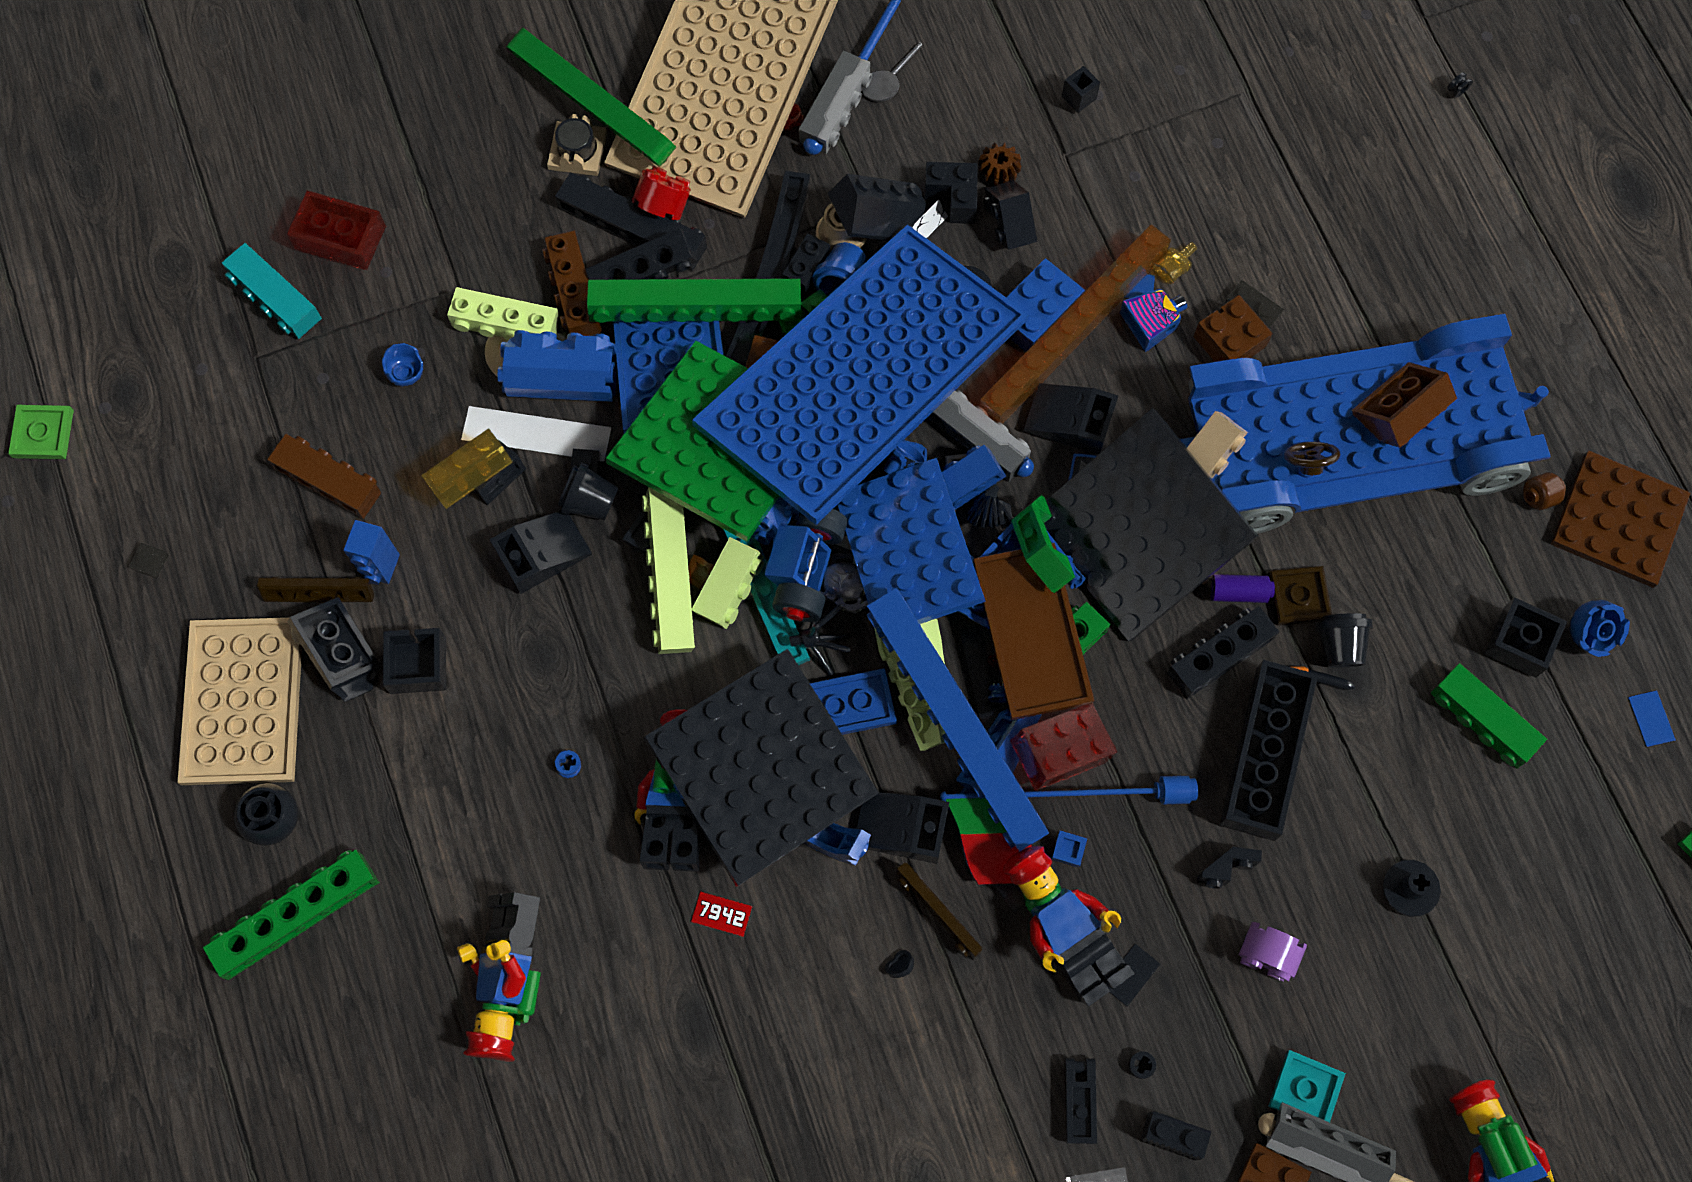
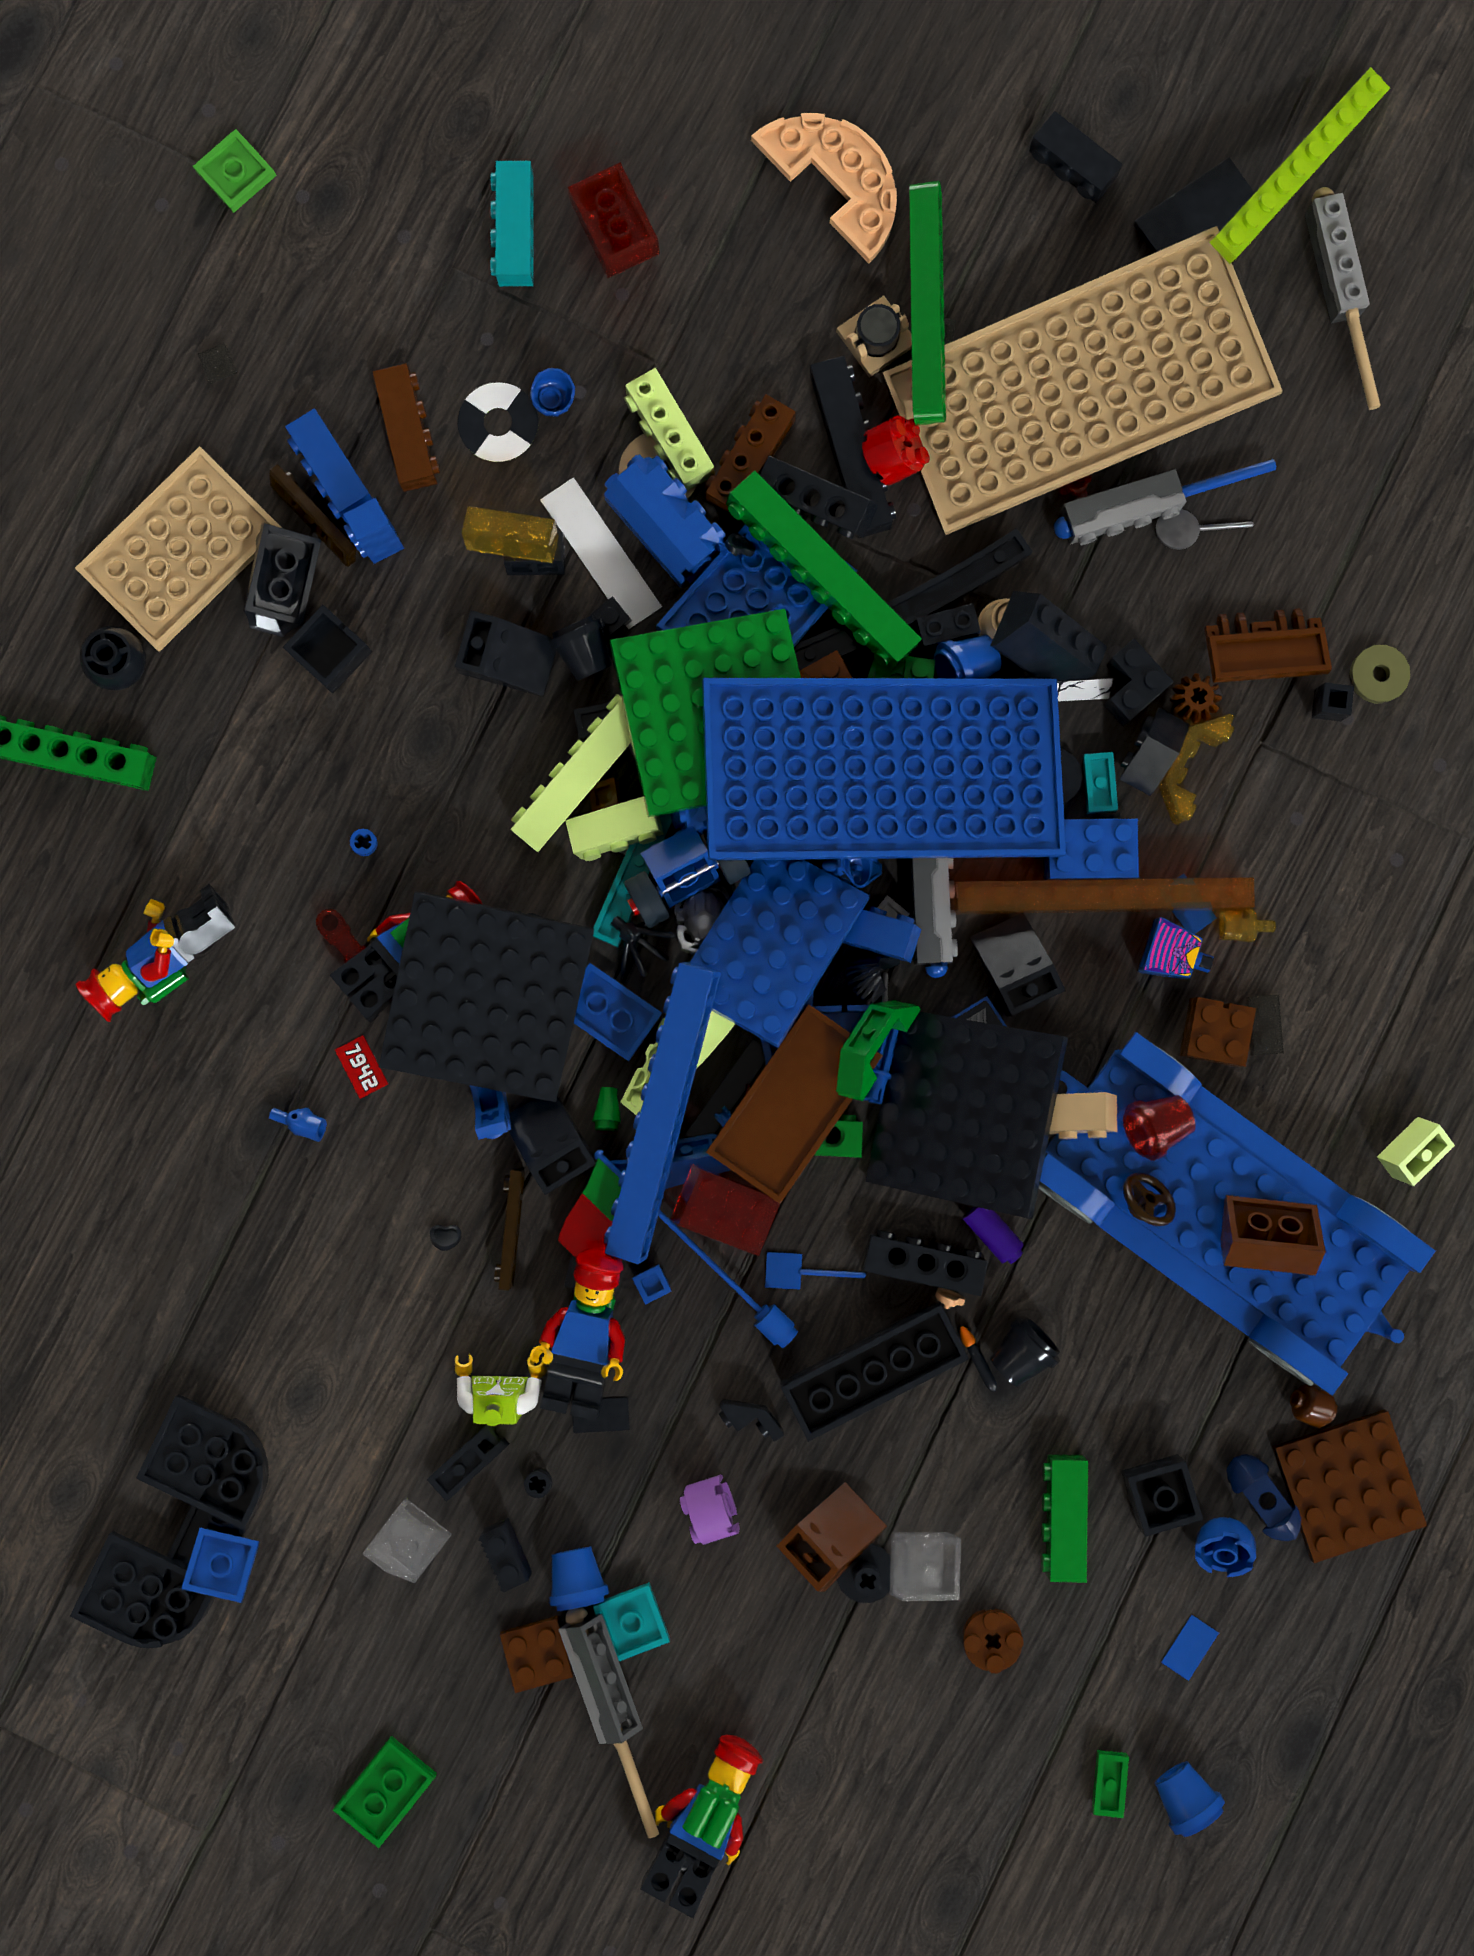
camera: 50 degrees right, 15 degrees up
dark brown tile [1268,566,1333,625] -> none
none -> blue piece [269,1108,327,1142]
none -> blue wedge [285,408,372,524]
none -> clear red connector [316,909,366,963]
none -> torso [455,1355,547,1426]
none -> sticker [458,383,538,462]
none -> blue piece [549,1546,609,1611]
none -> green cone [592,1087,621,1131]
none -> black piece [725,533,756,557]
none -> light nougat plate [751,113,897,264]
none -> blue piece [765,1252,866,1290]
none -> reddish brown slope [776,1482,888,1592]
none -> clear brick [890,1532,961,1601]
none -> light nougat piece [935,1287,966,1309]
none -> reddish brown plate [963,1609,1024,1674]
none -> teal plate [1082,752,1118,814]
none -> clear red piece [1123,1095,1196,1161]
none -> clear yellow slope [1159,714,1235,825]
none -> reddish brown hinge [1204,608,1332,683]
none -> dark blue piece [1226,1454,1301,1541]
none -> olive tile [1349,645,1410,704]
none -> yellowish green brick [1377,1117,1455,1186]

